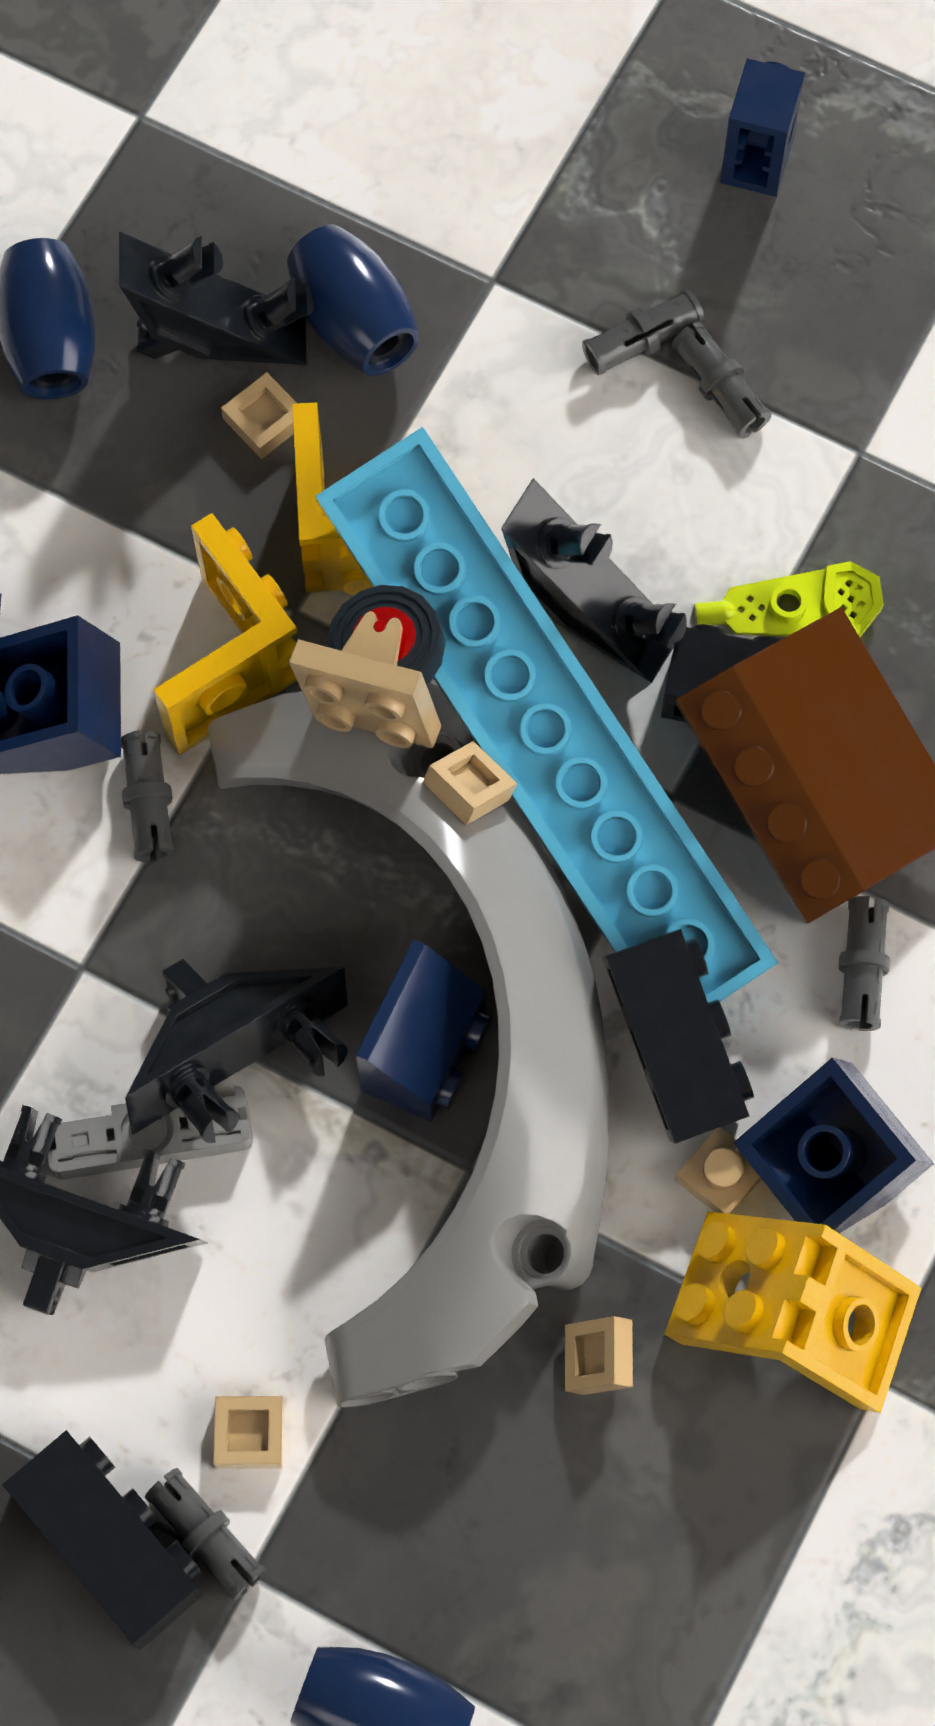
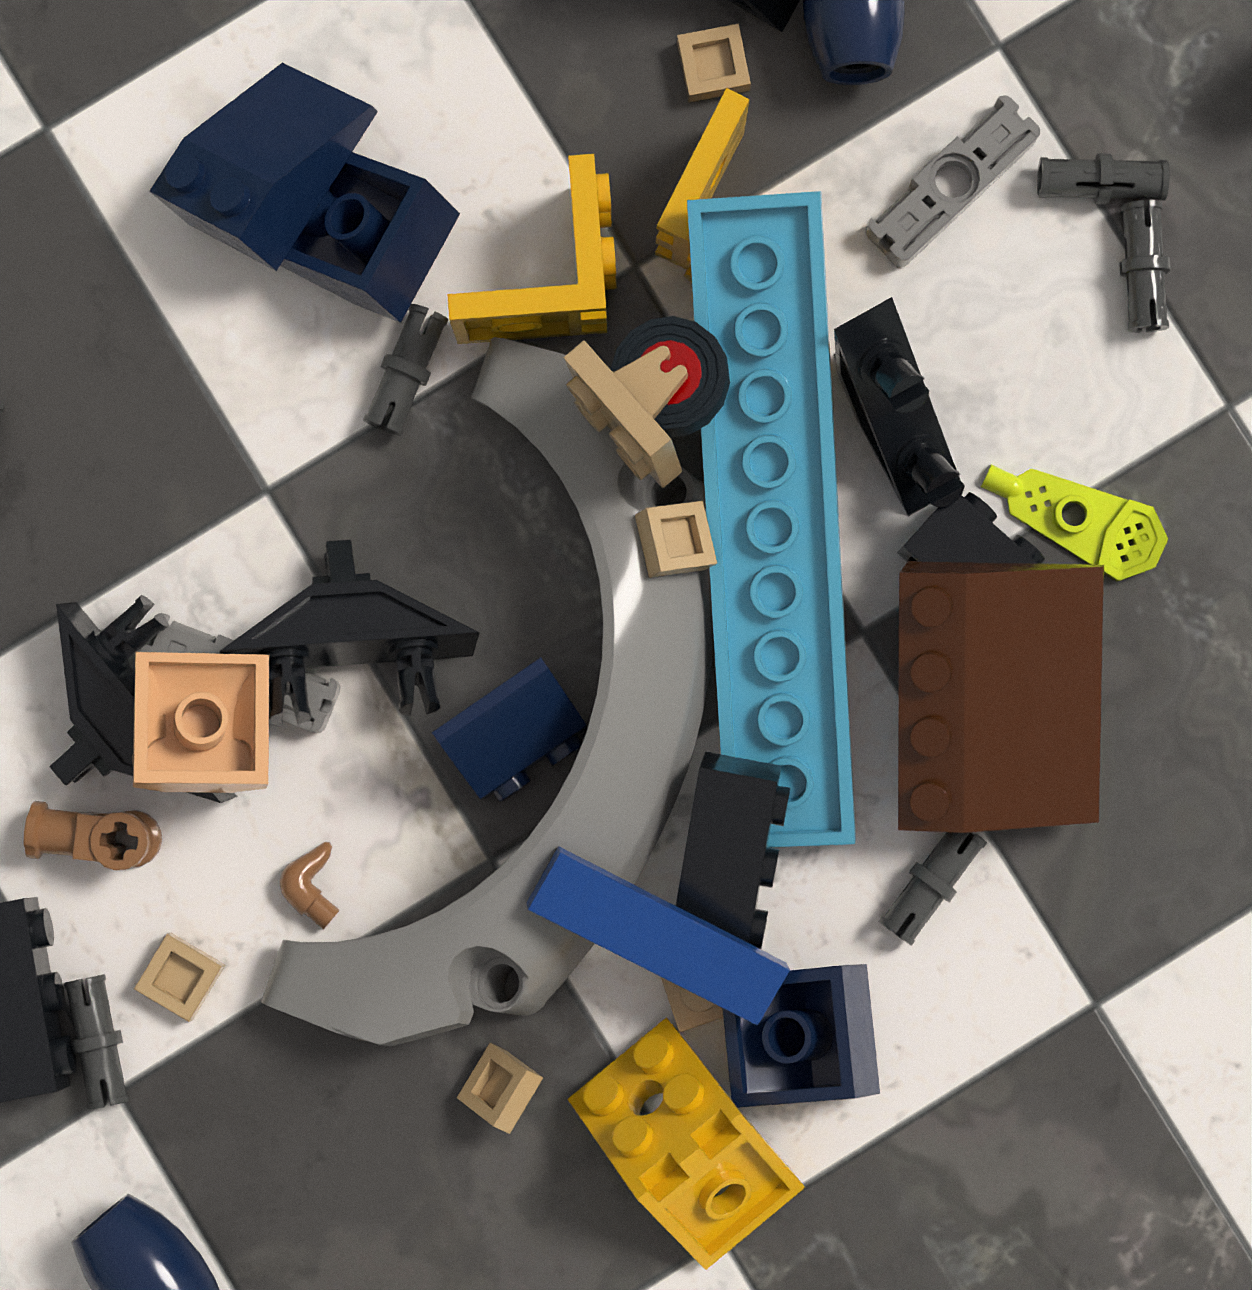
camera: 30 degrees right, 15 degrees up
none -> medium nougat connector [23,801,162,870]
none -> light nougat slope [132,652,269,793]
none -> medium nougat animal [279,842,339,930]
none -> blue tile [526,846,790,1026]
none -> light grey piece [866,95,1040,267]

